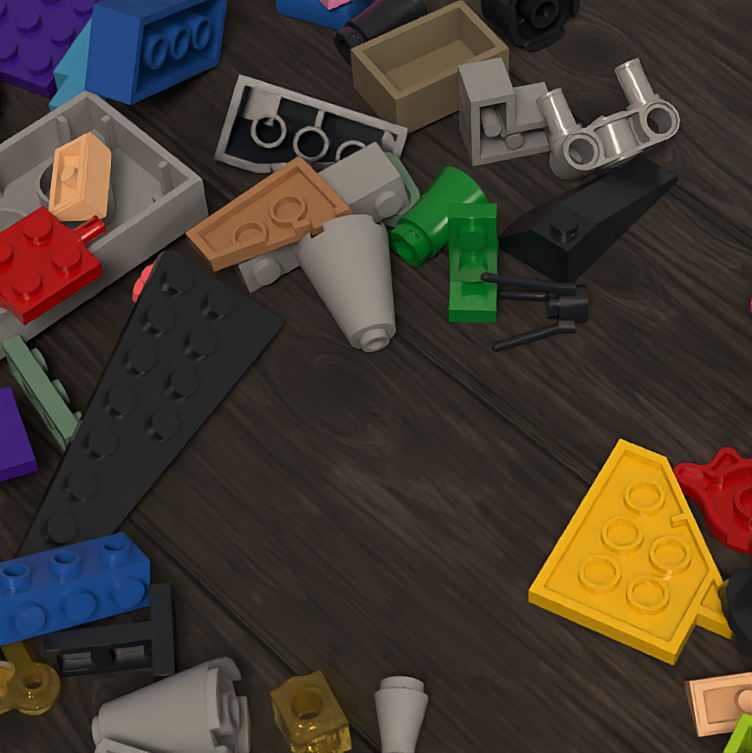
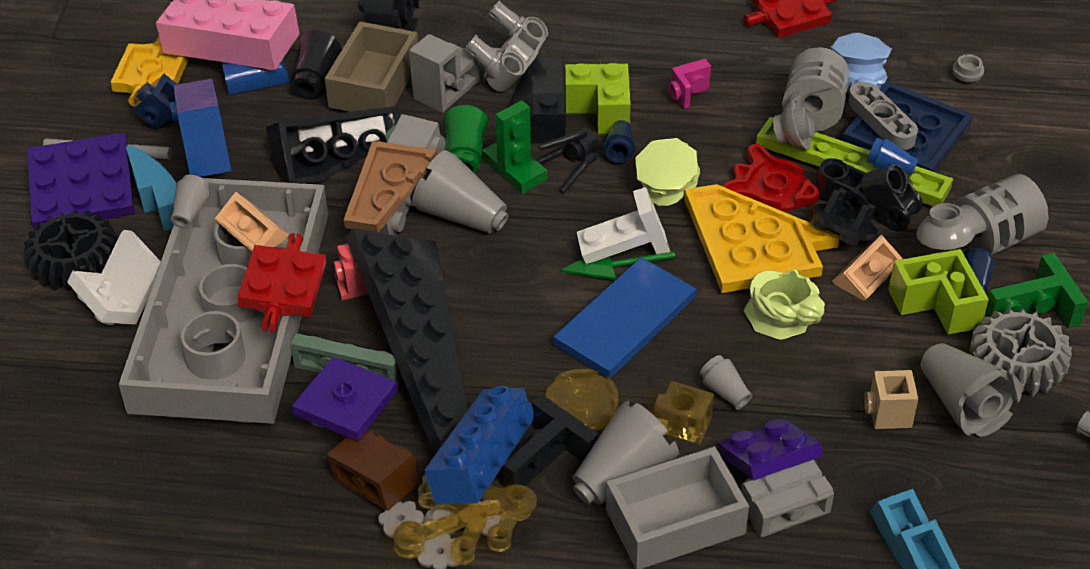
camera: 45 degrees left, 5 degrees down
none -> light grey cone [170,175,210,228]
none -> clear yellow tile [546,369,619,431]
none -> blue tile [553,257,697,379]
none -> green piece [561,252,676,280]
none -> lime brick [565,63,630,134]
none -> white bracket [577,187,670,264]
none -> dark blue cone [603,120,635,163]
none -> yellowish green piece [635,138,700,206]
none -> yellowish green piece [743,269,825,340]

